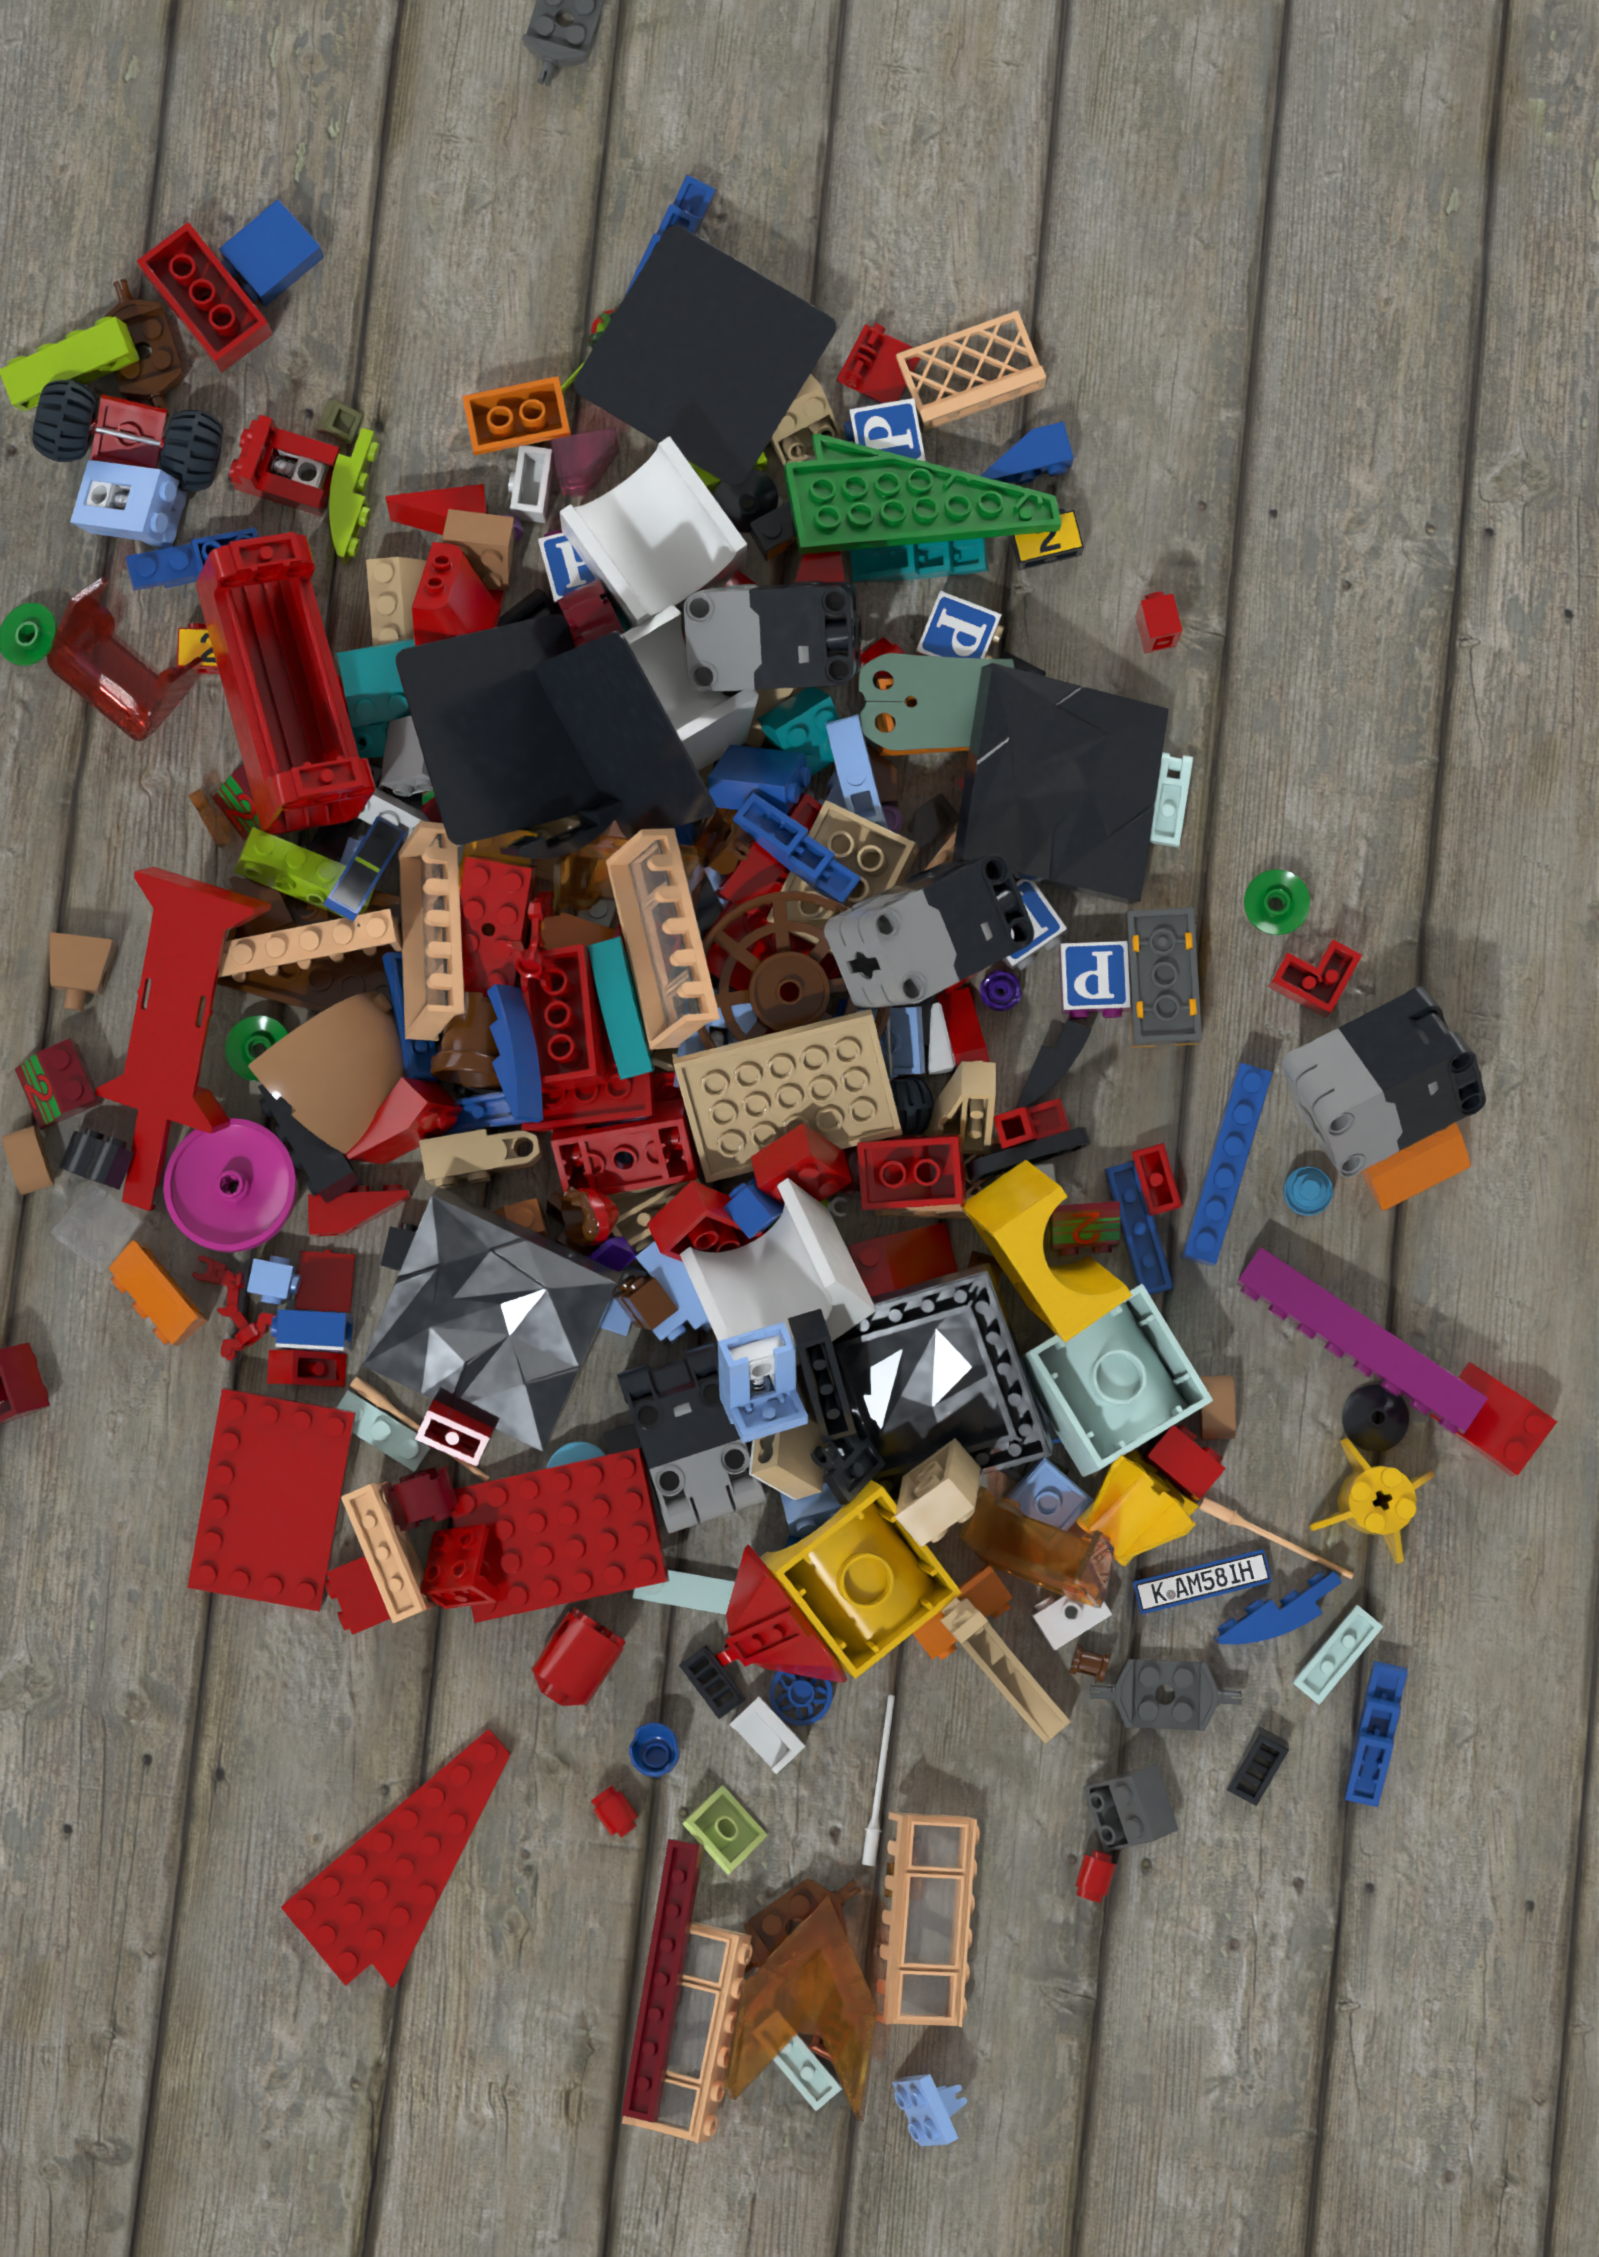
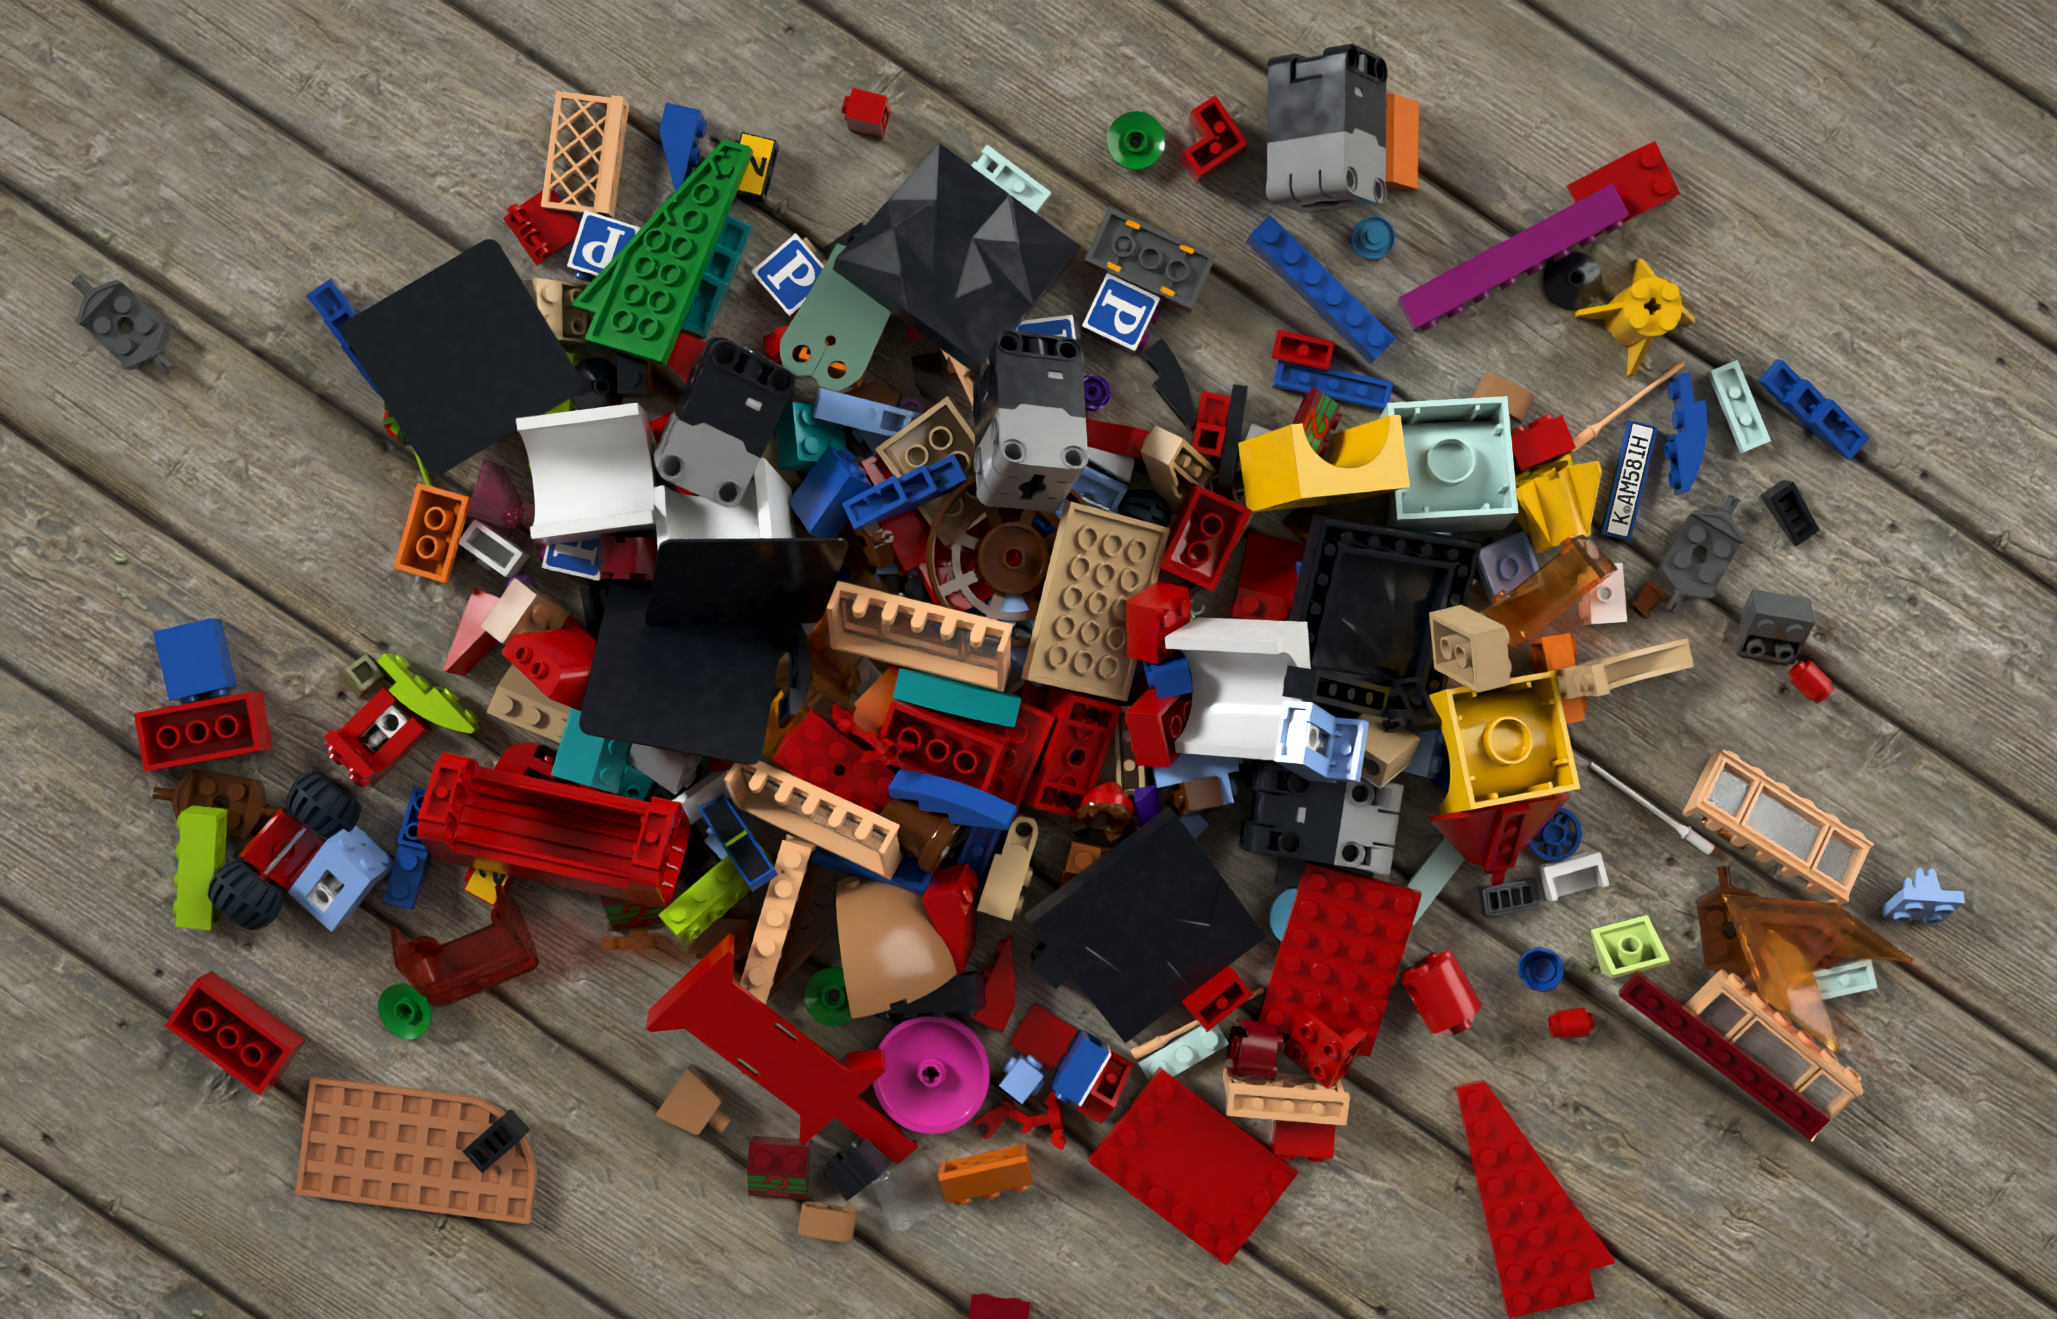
camera: 65 degrees left, 5 degrees up
none -> red brick [494,742,561,780]

